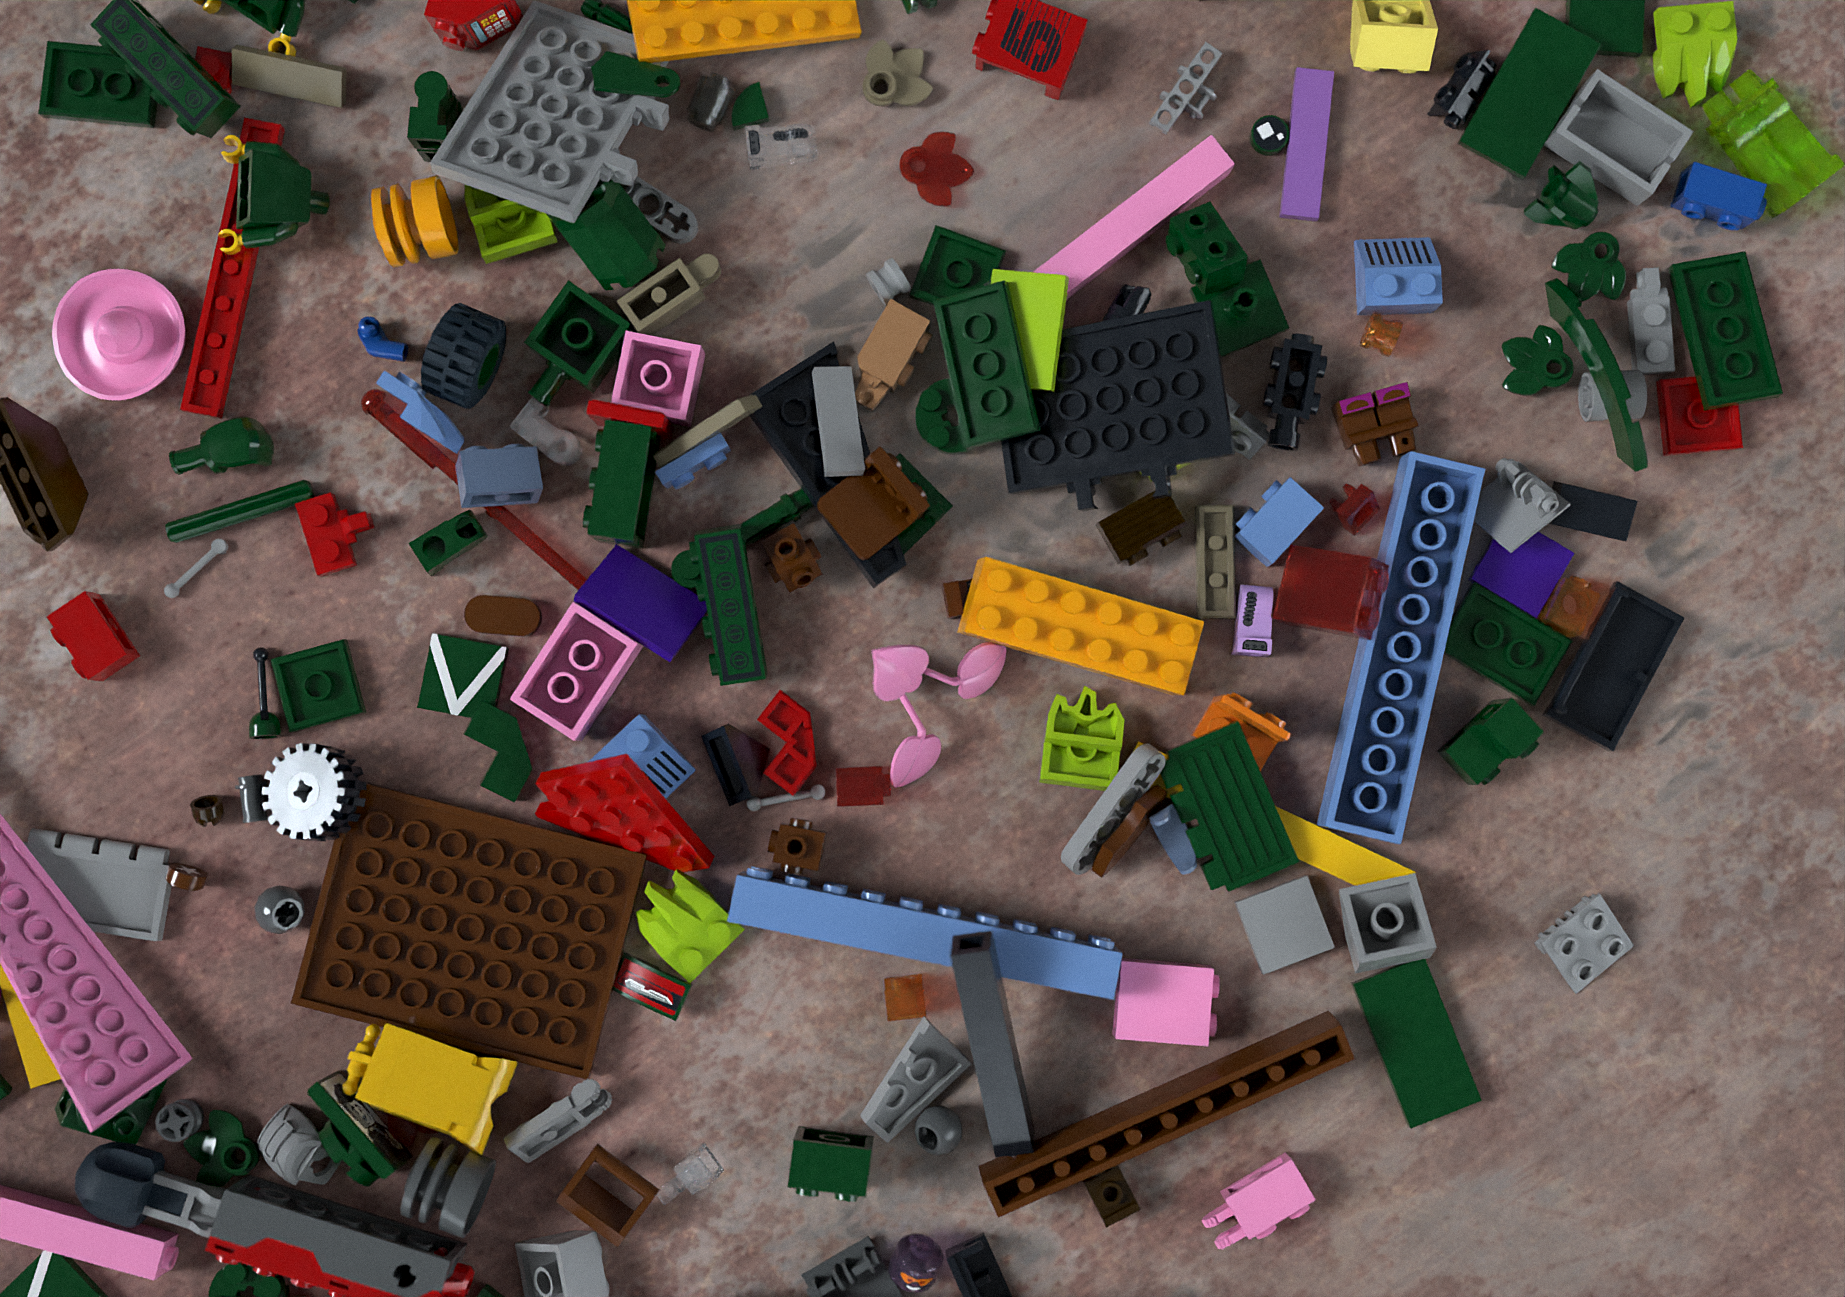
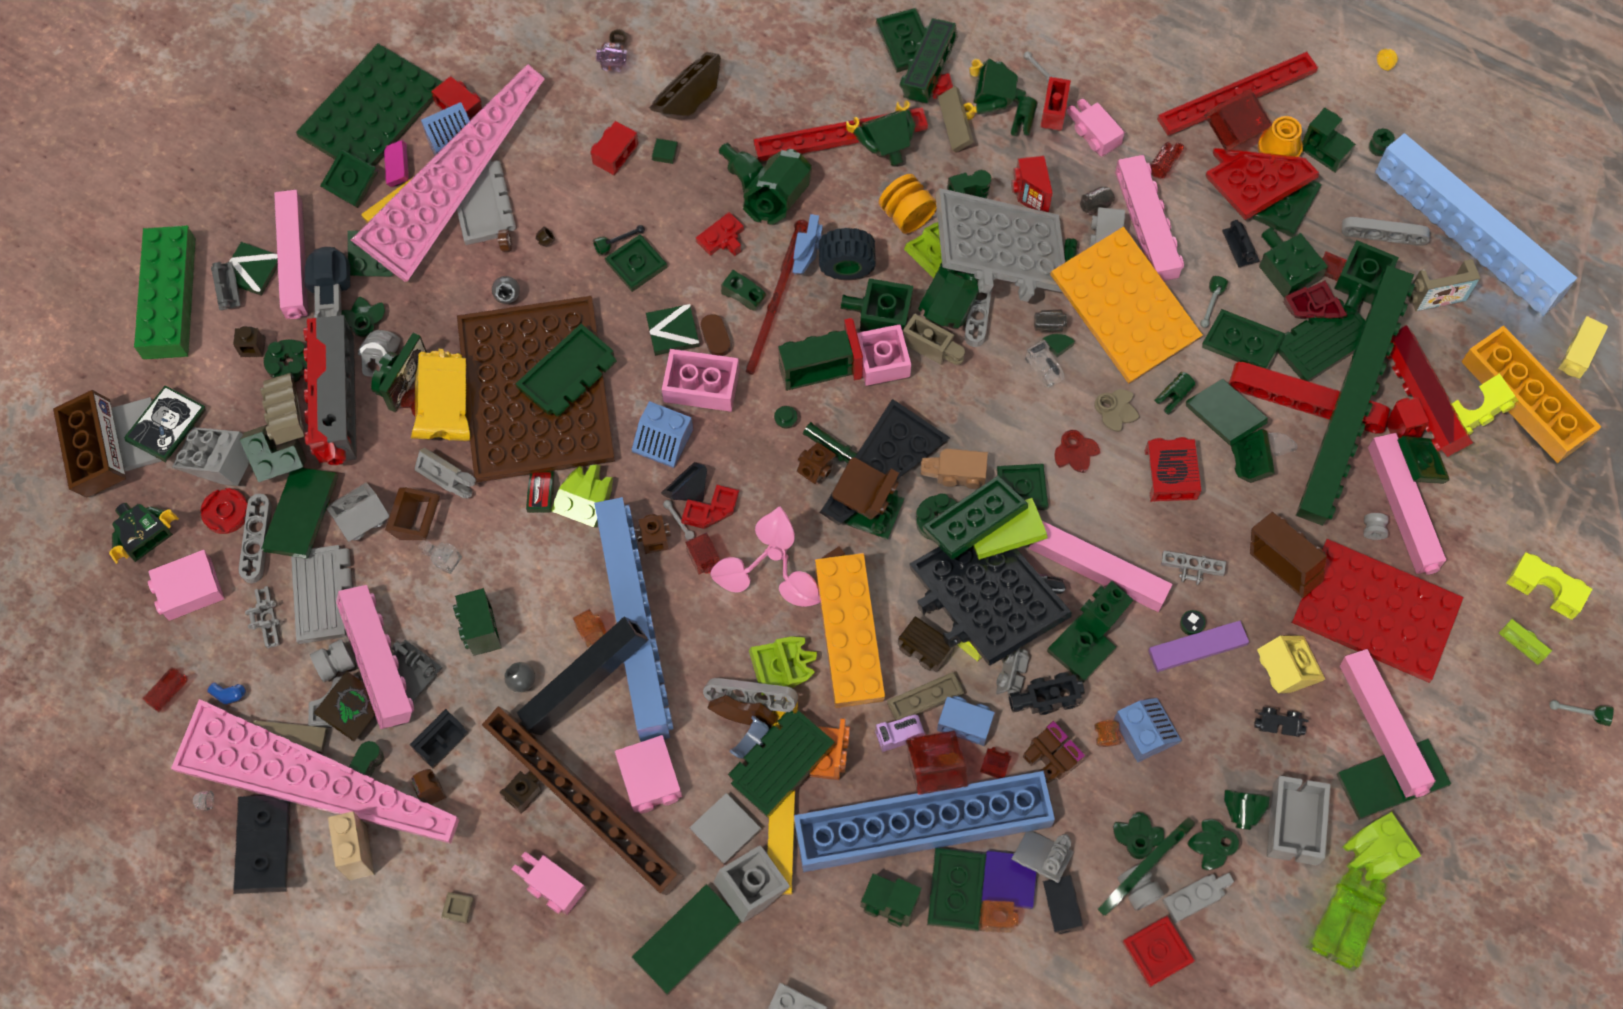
camera: 65 degrees right, 20 degrees down
bright pink hat [52,269,186,401] -> none
dark grey wheel [155,1098,204,1142] -> none
light grey hinge [164,539,228,598] -> none
dark green axle [165,480,314,543] -> none
dark grey pin [235,774,268,823] -> none
wheel [262,743,367,841] -> none
blue arm [358,316,408,362] -> none
dark grey wheel [400,1137,496,1238] -> none
sand blue brick [455,444,543,508] -> none
dark green tile [463,699,532,803] -> none
clear leg [509,397,582,466] -> none
red wing [535,754,715,872] -> none
dark purple tile [573,544,708,662] -> none
dark green piece [591,51,680,98] -> none
dark tan tile [653,394,763,467] -> none
medium blue plate [655,433,731,490] -> none
dark green brick [689,524,768,686] -> none
light grey tile [812,366,865,477] -> none
light grey wing [860,1016,972,1143] -> none
light grey wheel [866,258,911,306] -> none
clear purple head [888,1233,944,1293] -> none
dark green tile [1457,7,1602,179] -> none
black container [1543,581,1684,751] -> none
dark green tile [1668,251,1783,411] -> none
blue brick [1670,162,1767,231] -> none
none -> dark green hinge [515,324,617,417]
none -> dark green tile [651,138,678,164]
none -> dark green brick [743,149,812,225]

